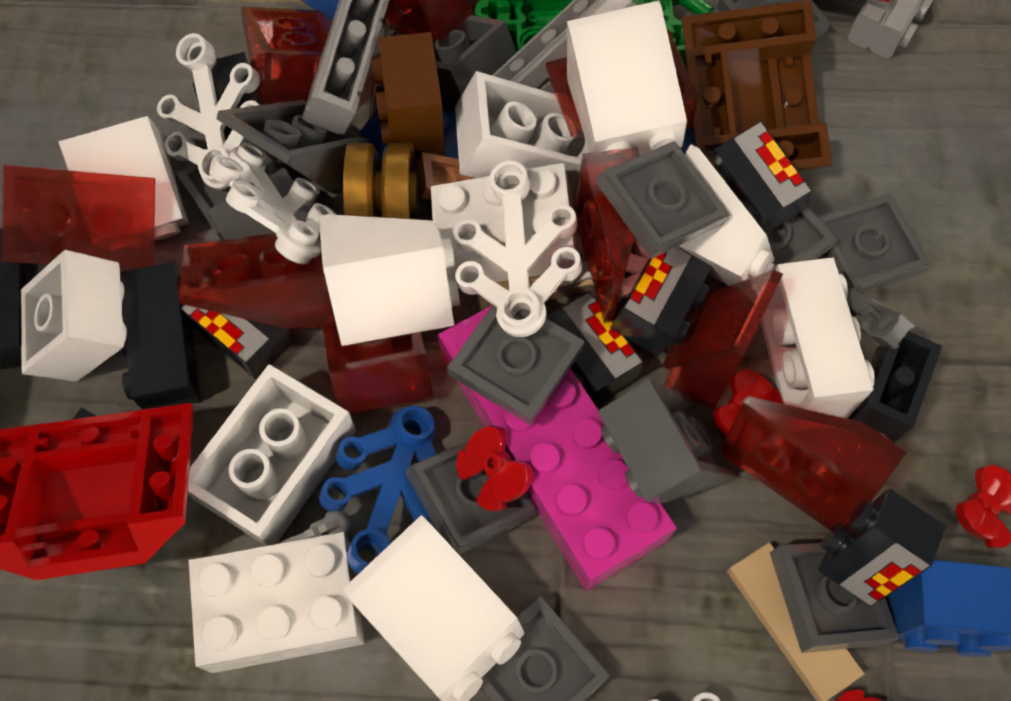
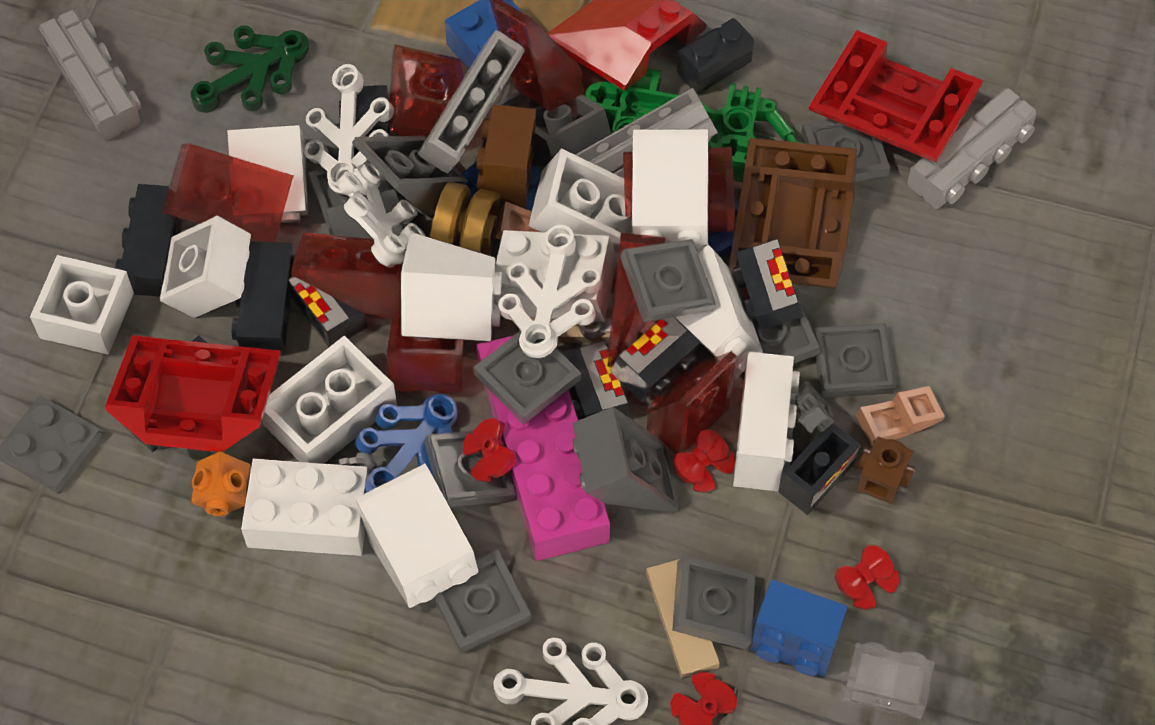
camera: 15 degrees right, 5 degrees down
clear red slope [721,396,907,530] -> none
black brick [818,488,946,607] -> none
none -> dark green plant [190,25,309,113]
none -> orange brick [191,451,251,516]
none -> nougat slope [856,386,945,446]
none -> reddish brown brick [857,436,915,504]

